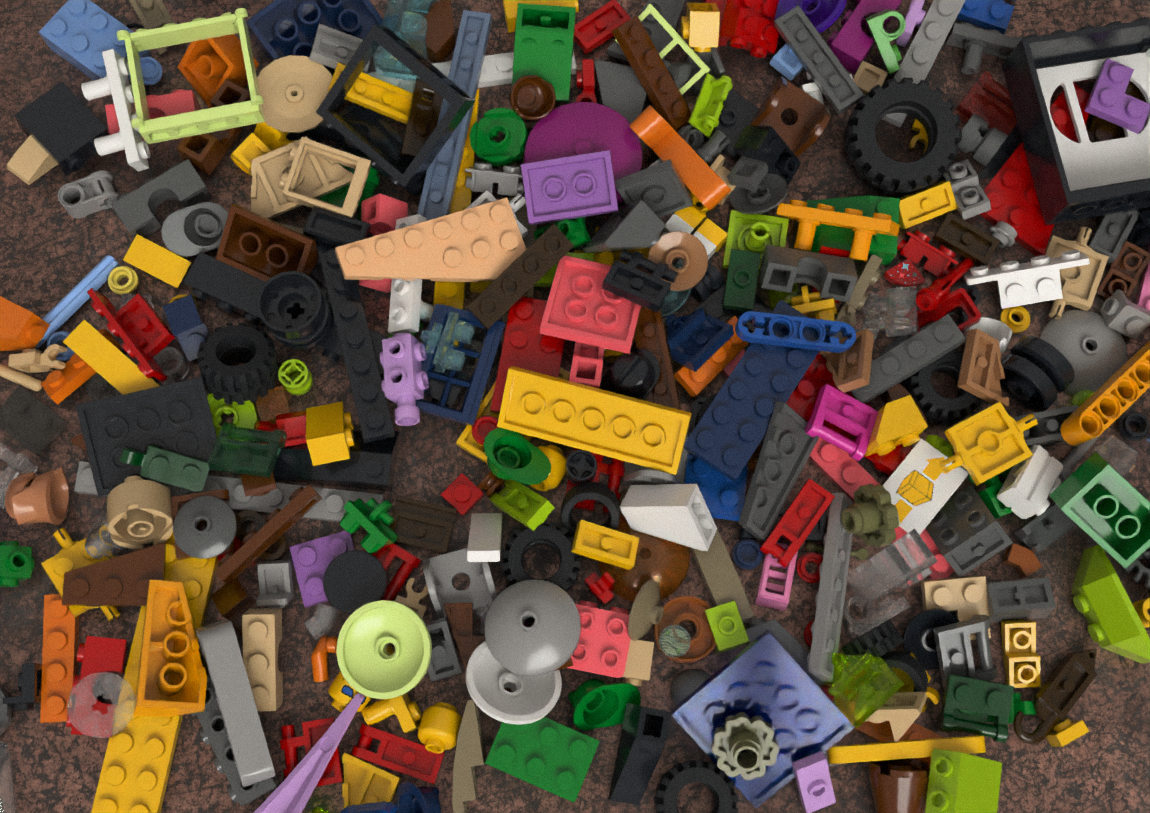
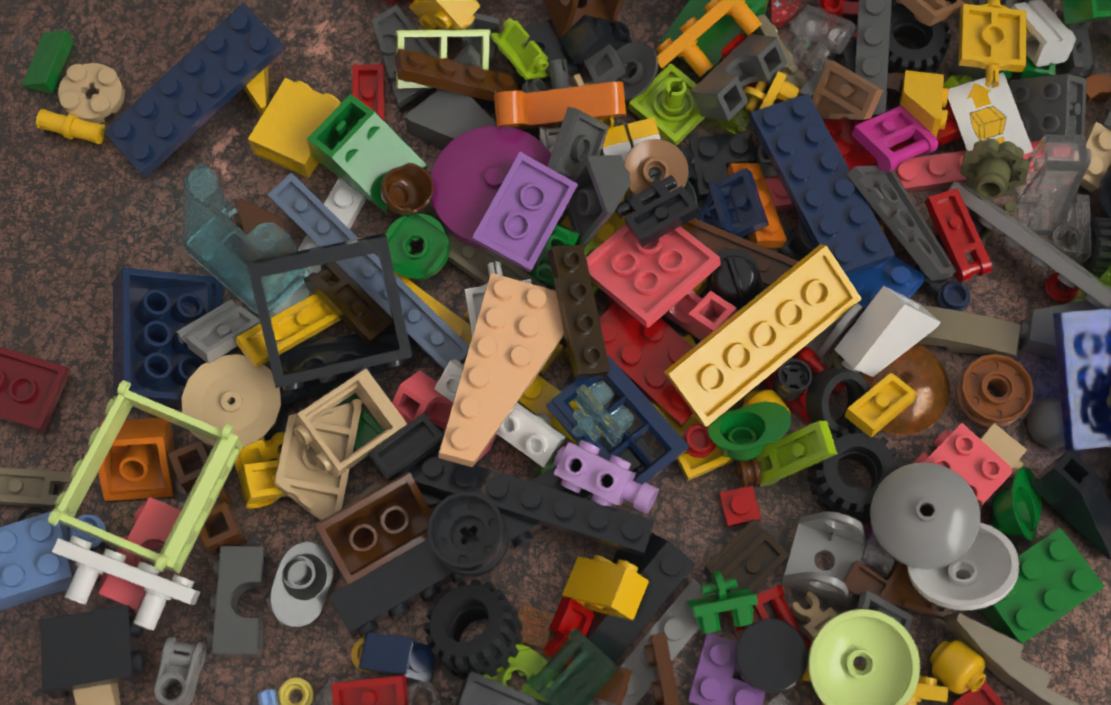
camera: 55 degrees left, 5 degrees down
yellow slope [123,234,191,288] -> none
lime wheel [278,359,313,396] -> none
light grey hinge [465,162,525,196] -> none
white tile [467,513,503,562] -> none
red plate [575,59,597,103] -> none
red plate [584,571,616,607] -> none
dark tan dish [628,580,664,641] -> none
clear light blue tile [658,625,691,658] -> none
lime bracket [705,601,749,655] -> none
dark green plate [722,249,761,312] -> none
blue beam [735,311,856,353] -> none
bright pink slope [755,542,798,611] -> none
red plate [796,552,823,583] -> none

